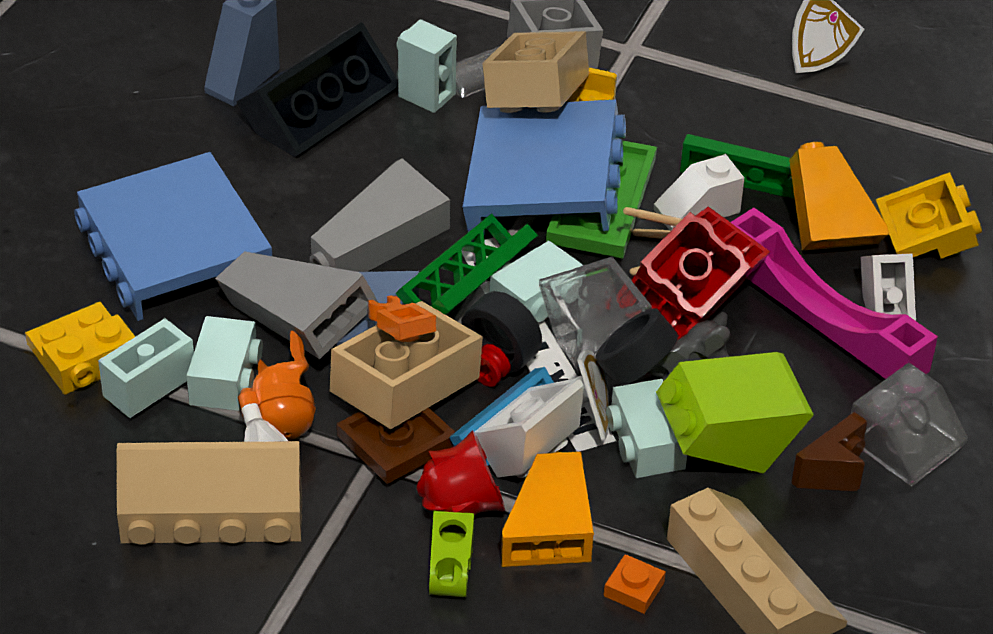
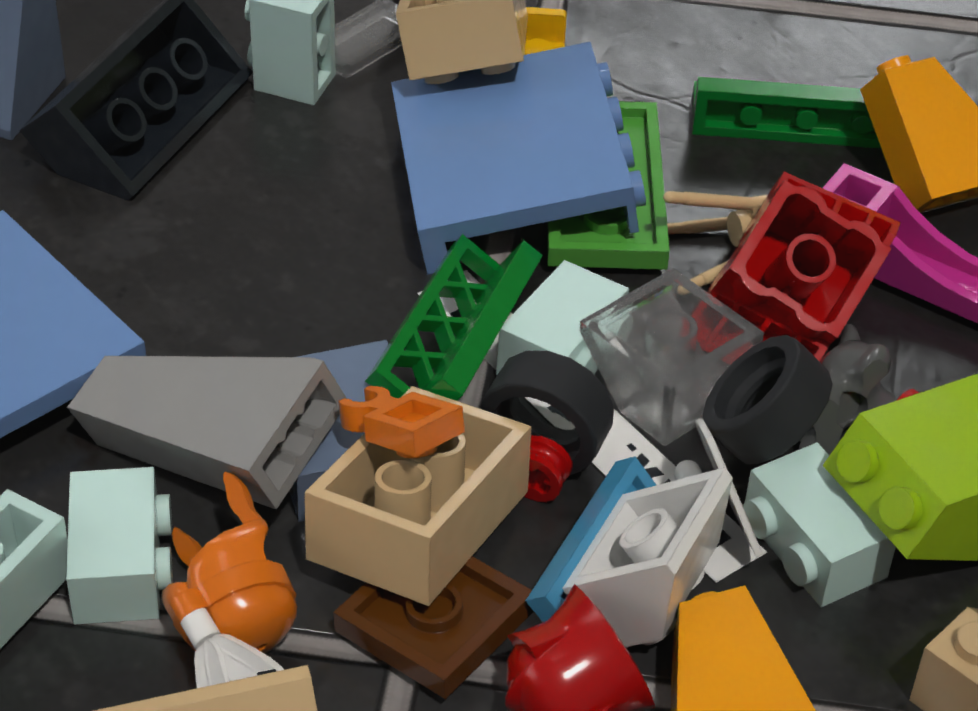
camera: 15 degrees left, 0 degrees up
light grey slope [310,158,450,272] -> none
white slope [654,154,744,230] -> none

